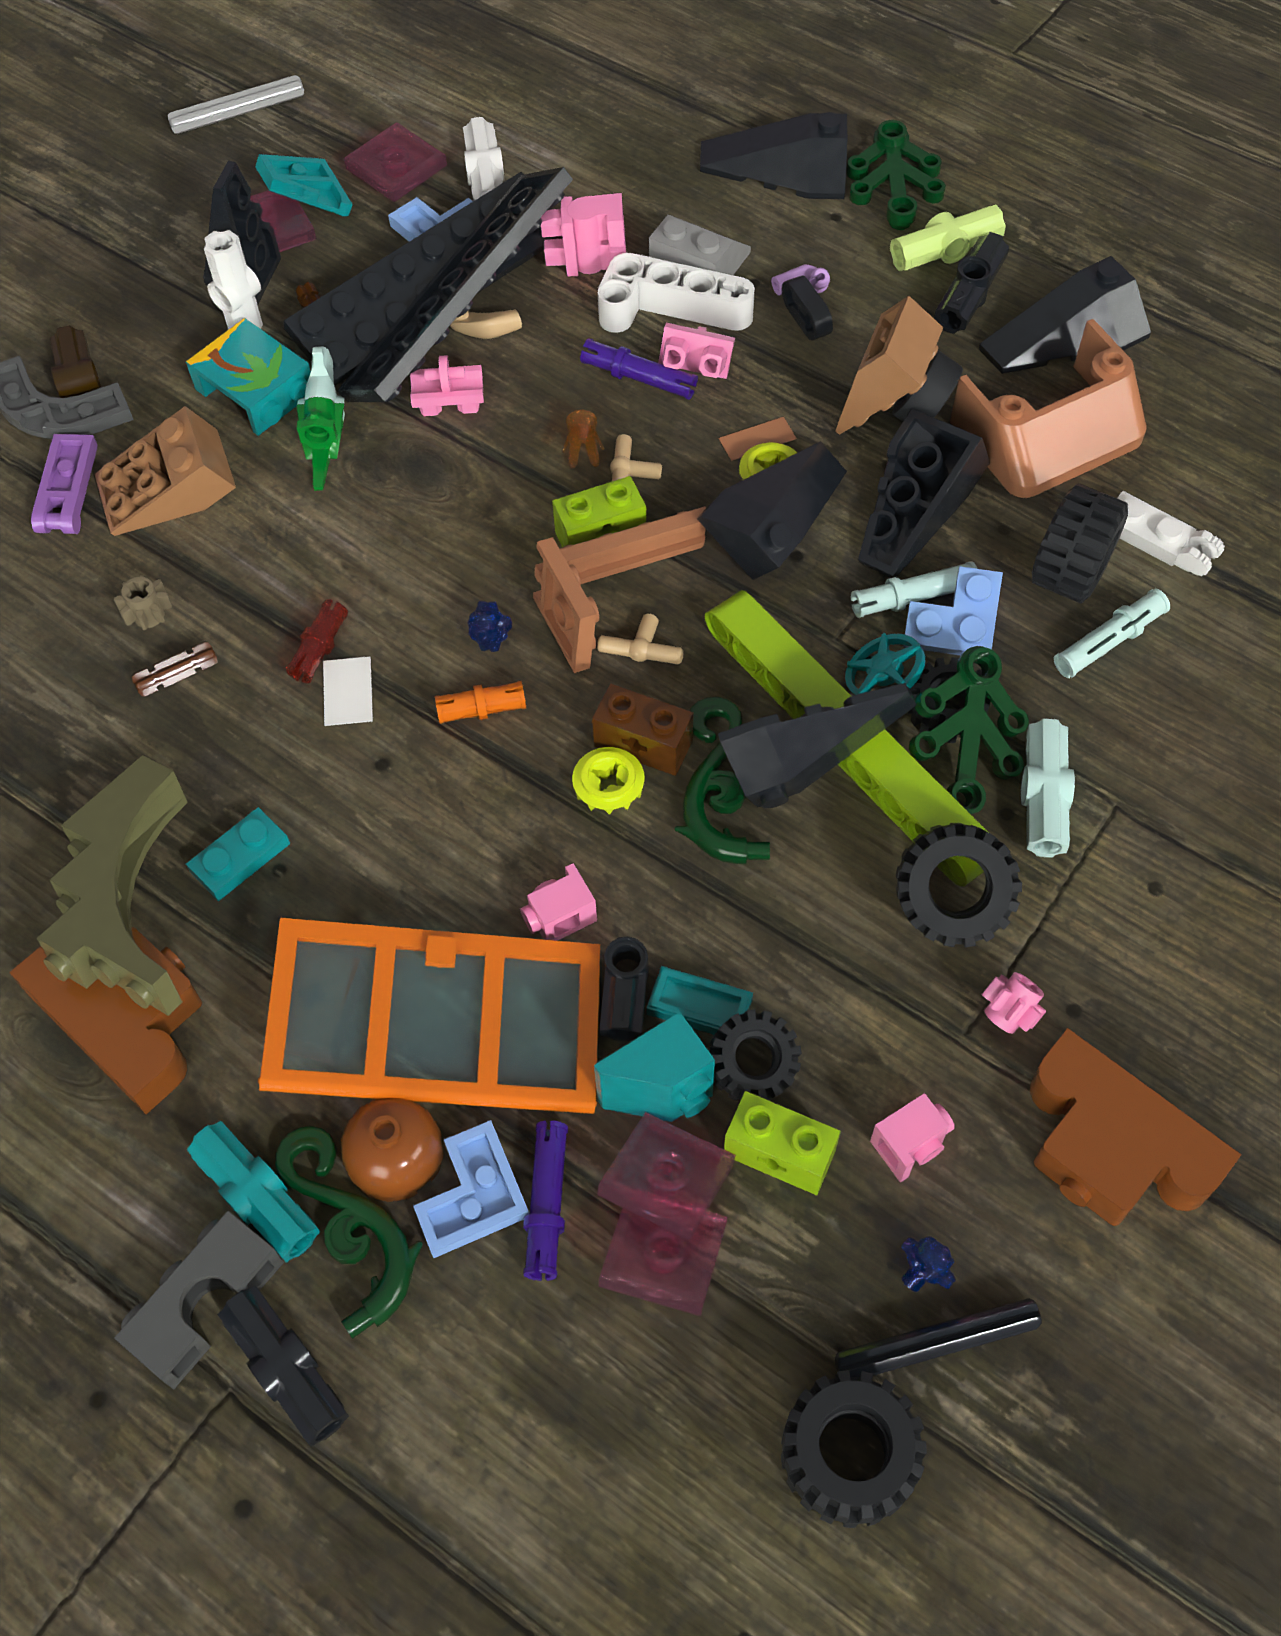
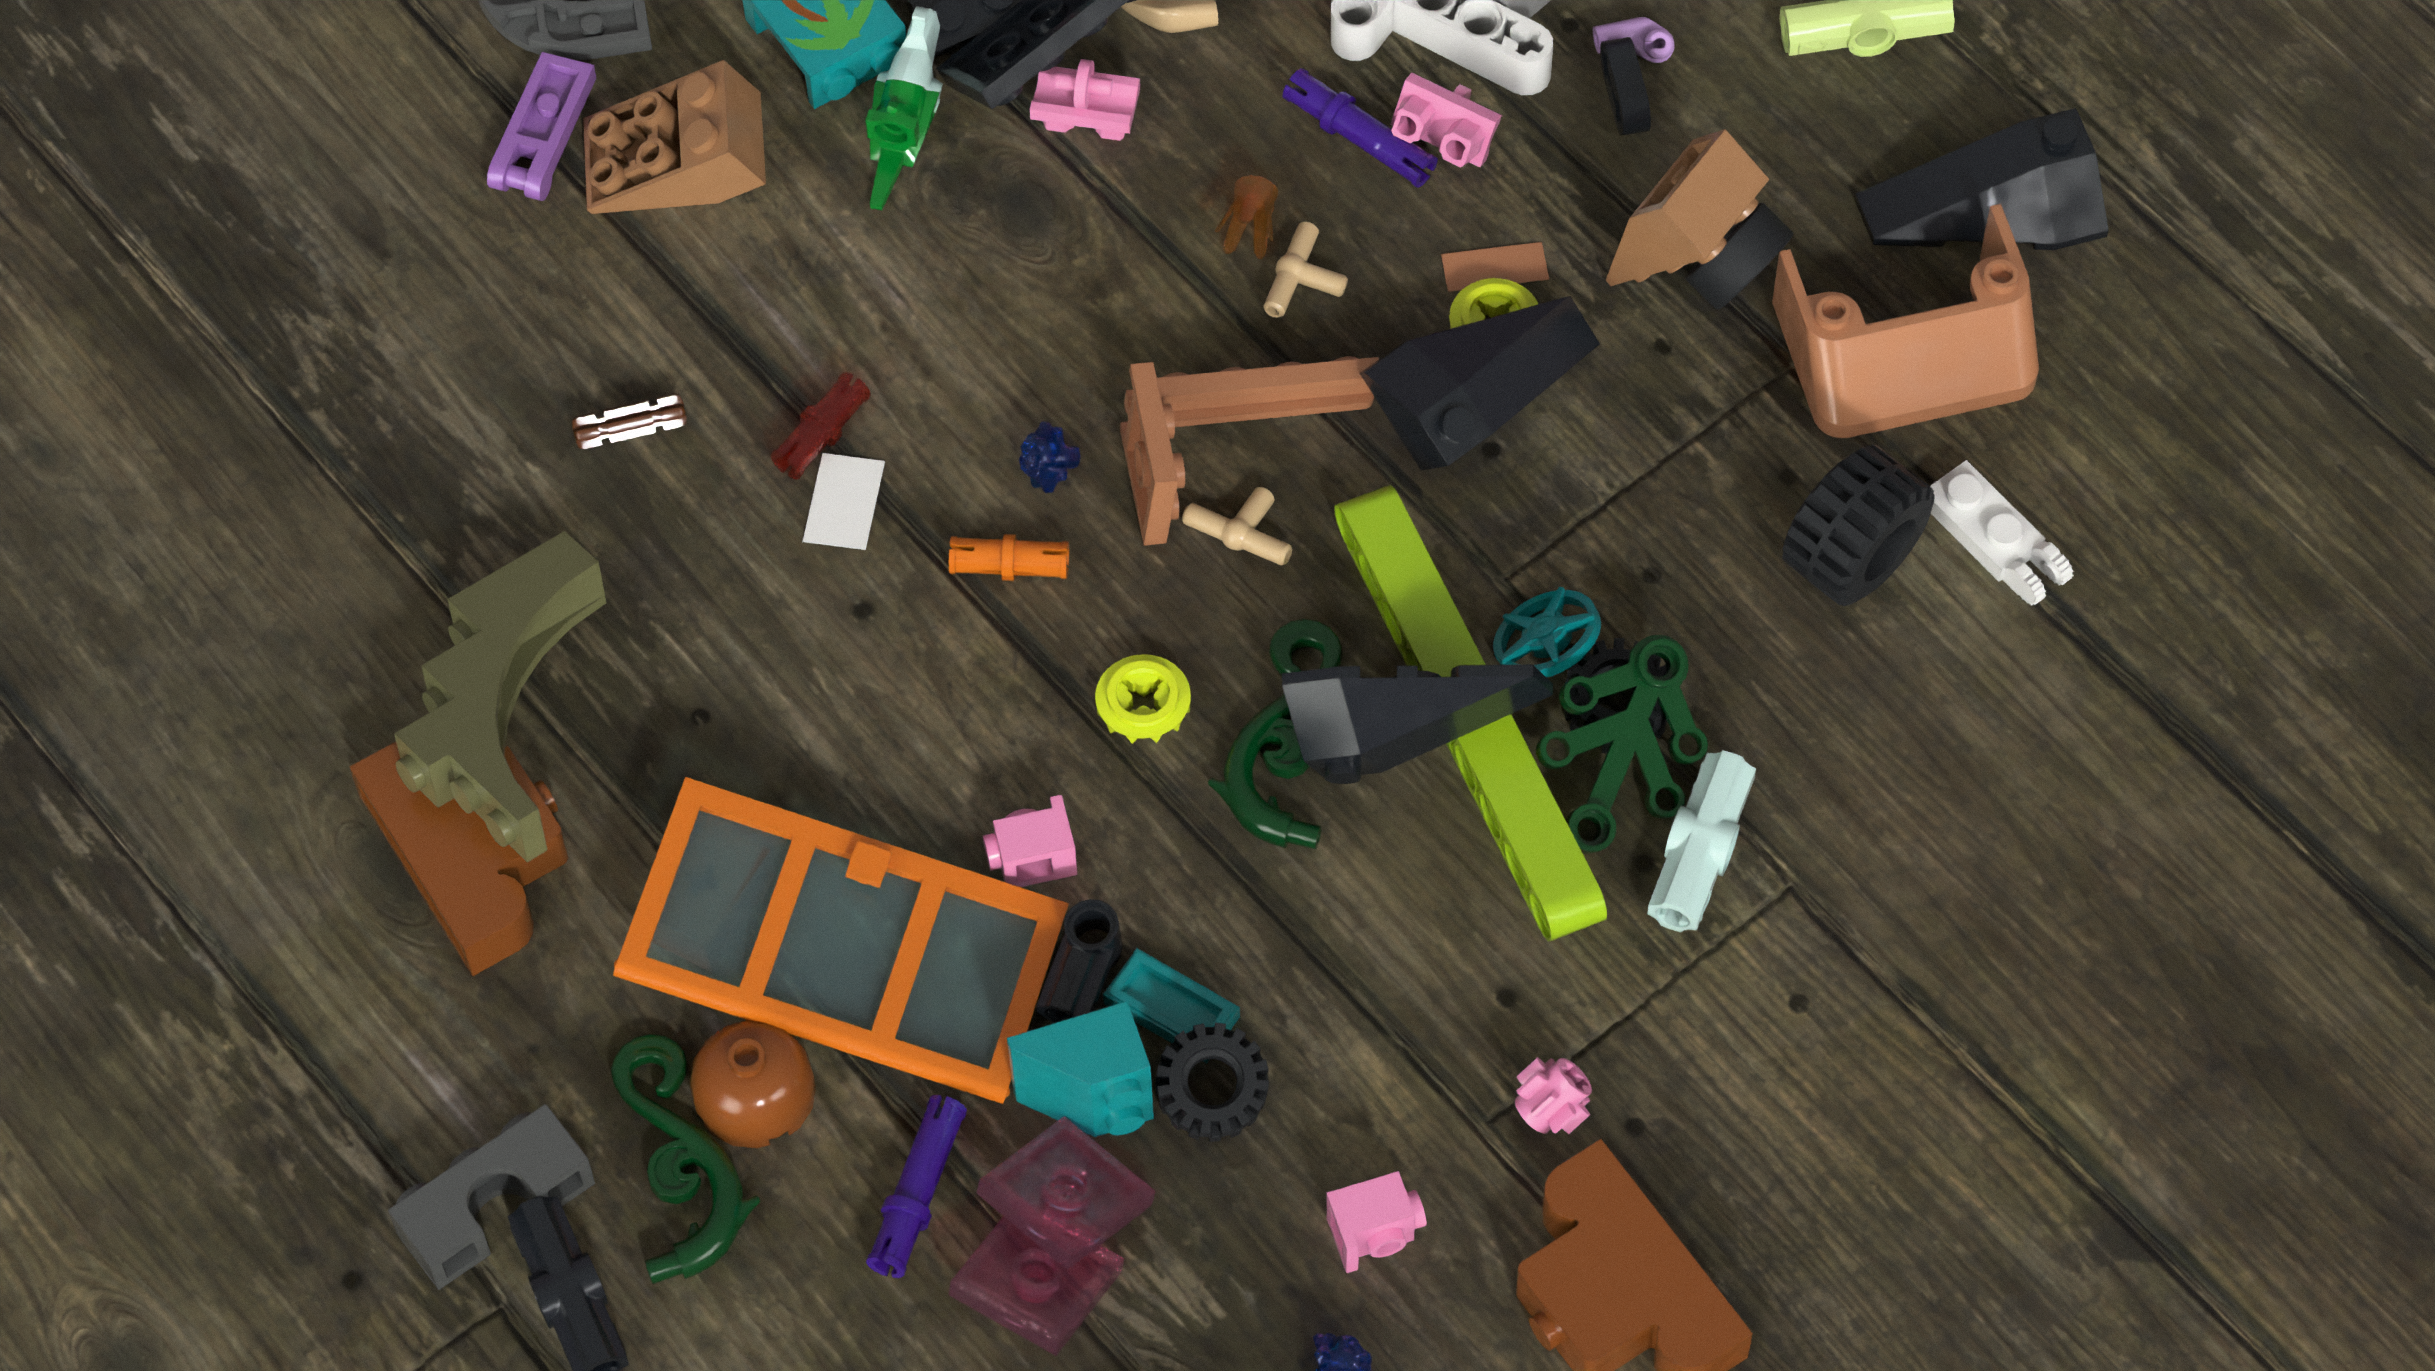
camera: 15 degrees right, 0 degrees up
dark tan gear [114,575,172,630] -> none
teal plate [186,807,290,901] -> none
teal piece [187,1121,320,1262] -> none
light blue plate [413,1120,529,1258] -> none
lime brick [552,476,646,547] -> none
reddish brown brick [592,683,694,776] -> none
lime brick [723,1091,841,1195] -> none
light aqua pin [851,561,977,618] -> none
black wedge [858,409,990,578] -> none
black tyre [896,823,1022,947] -> none
light blue plate [903,566,1003,655] -> none
black piece [934,232,1009,334] -> none
light aqua pin [1054,588,1170,678] -> none

